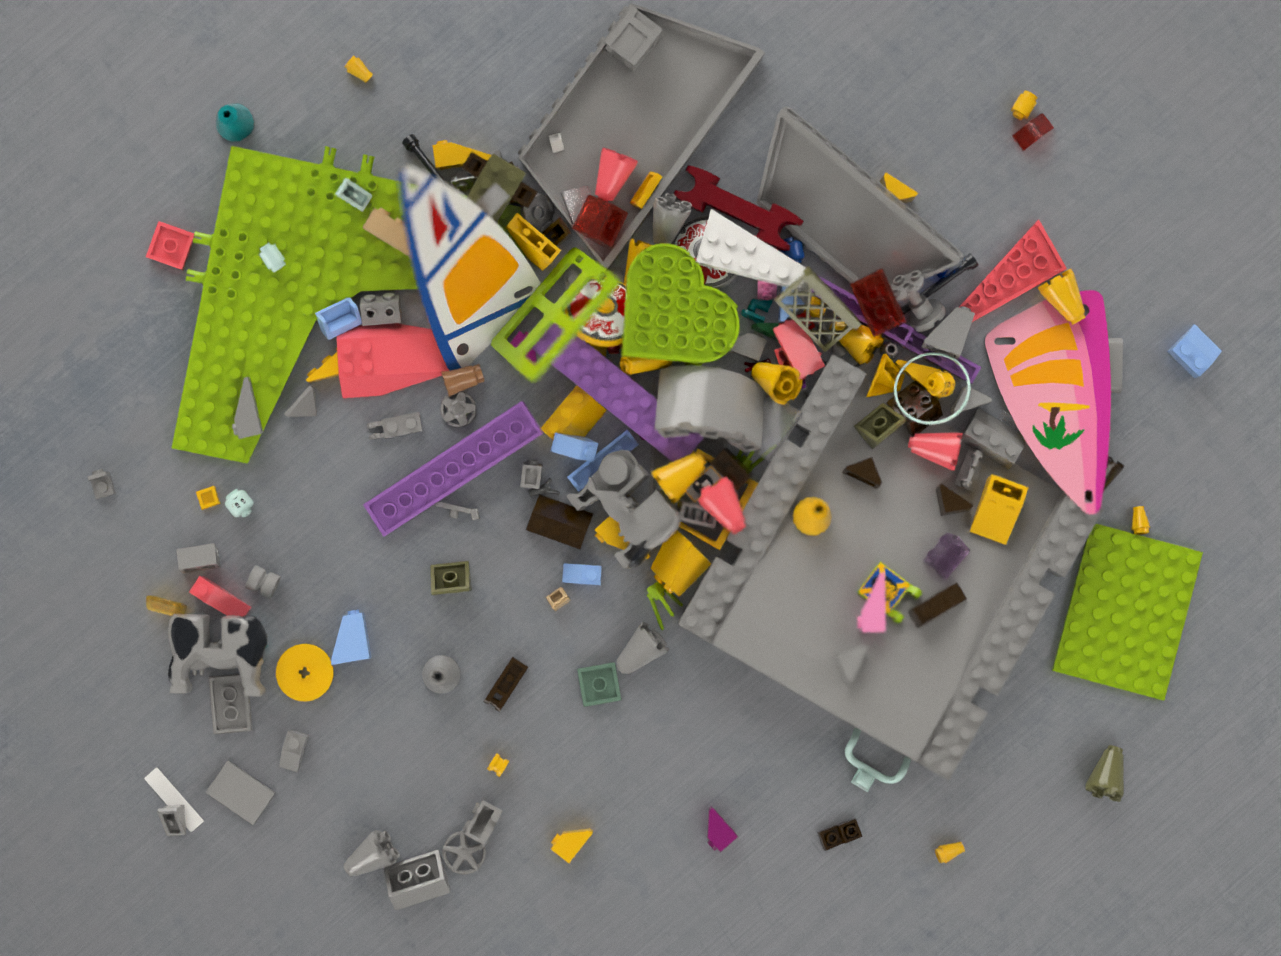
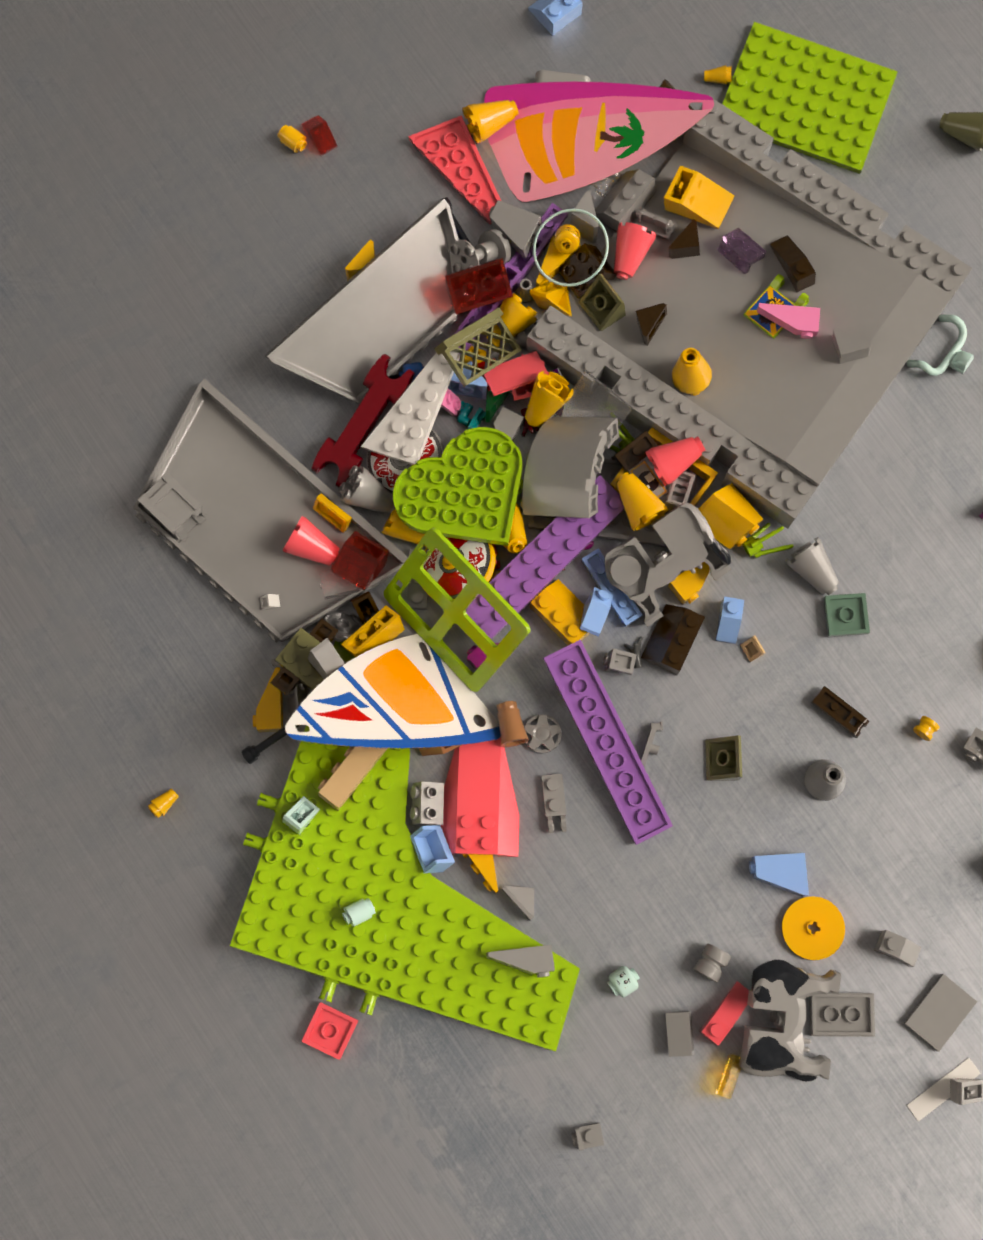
camera: 85 degrees left, 10 degrees down
yellow tile [196,486,221,510] -> none
teal cone [216,103,254,142] -> none

